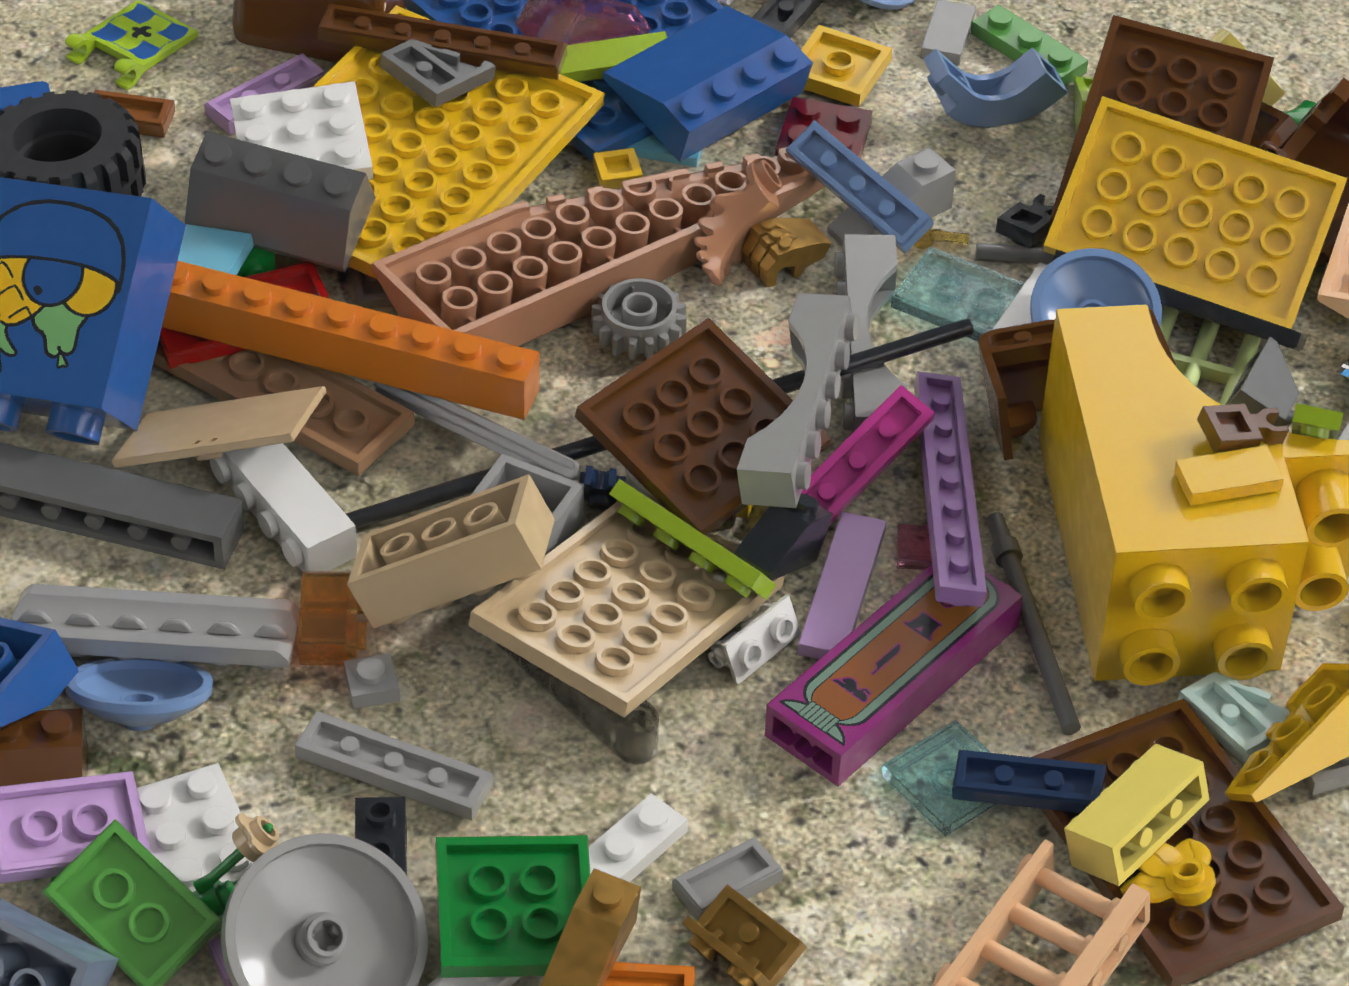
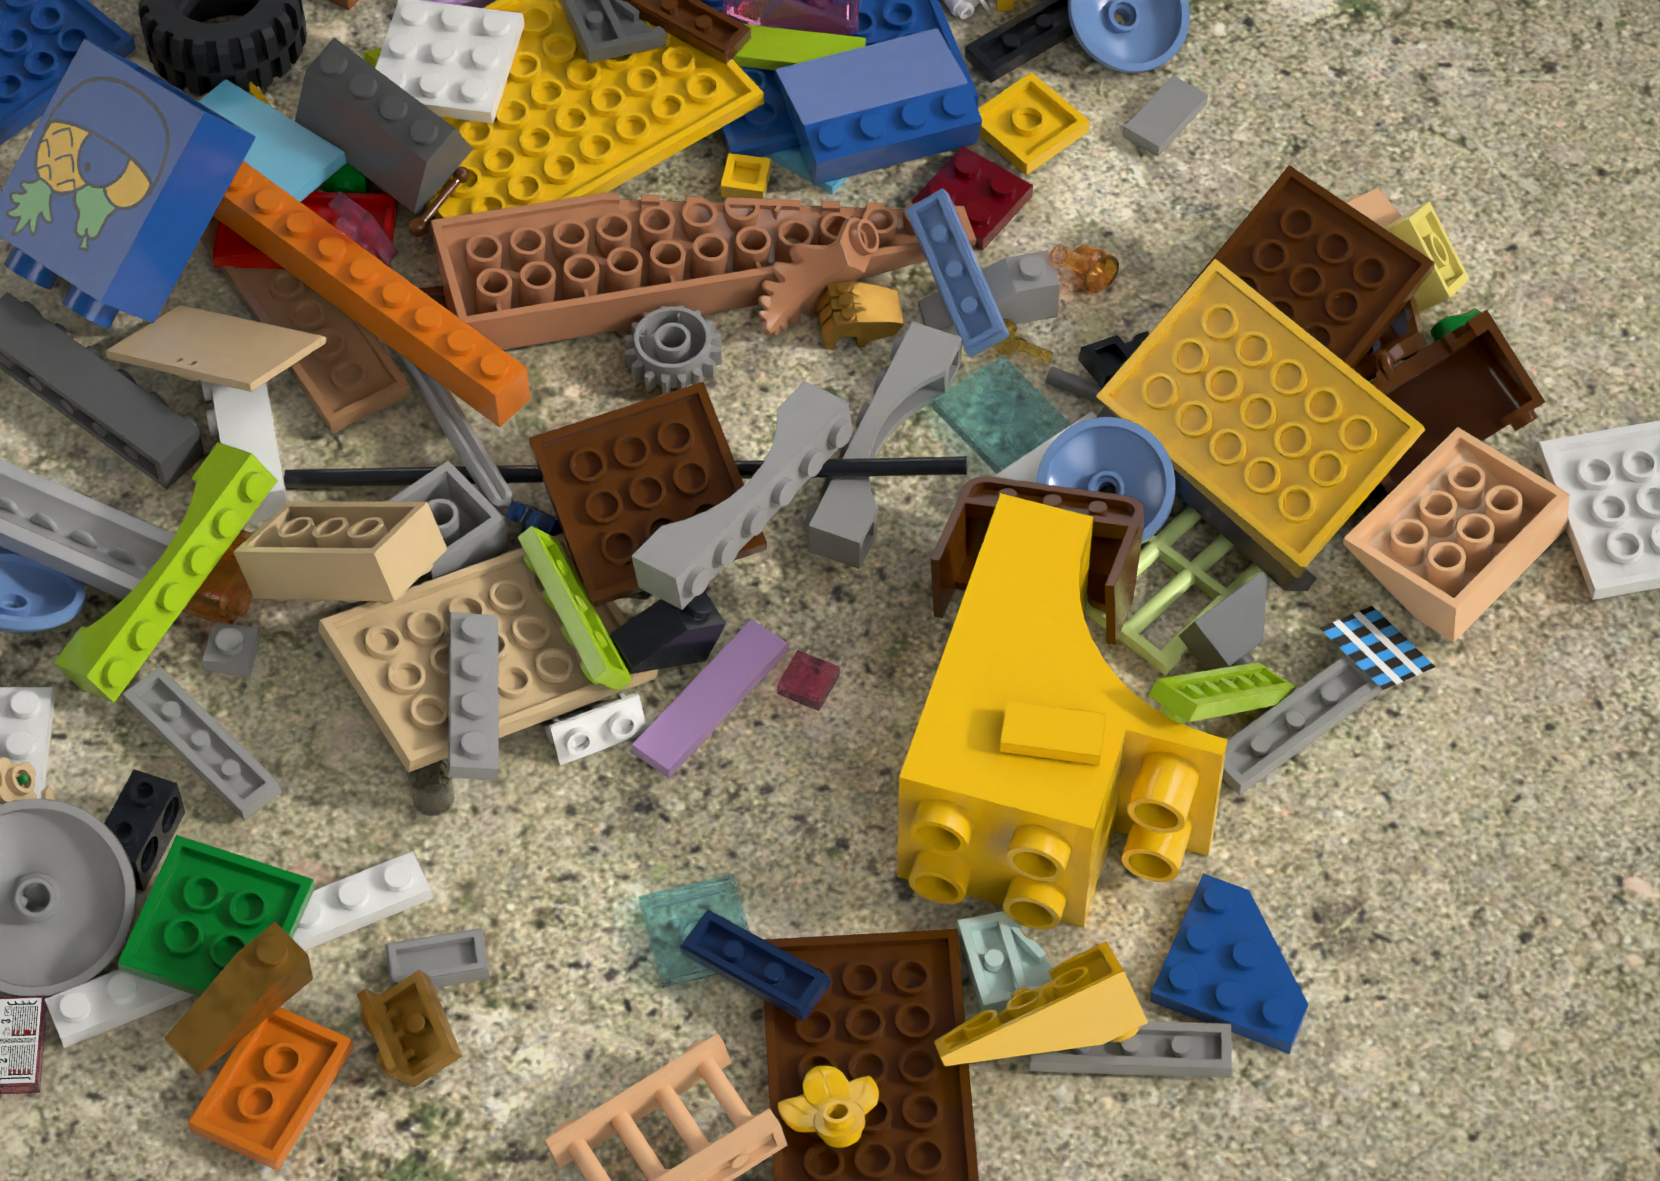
camera: 25 degrees right, 10 degrees up
brick [764,564,1023,787] -> none
dark pink plate [801,385,935,526] -> none
medium lavender plate [914,371,987,607] -> none
medium blue arch [923,47,1068,128] -> none
bright green plate [971,4,1088,87] -> none
dark grey bar [986,512,1081,735] -> none
light yellow brick [1064,743,1209,886] -> none
reddish brown plate [1197,404,1289,453] -> none
none -> lime arch [54,442,278,703]
none -> clear pink plate [328,192,399,265]
none -> reddish brown hinge [408,166,470,237]
none -> light grey plate [448,612,499,781]
none -> clear orange bar [1050,244,1119,293]

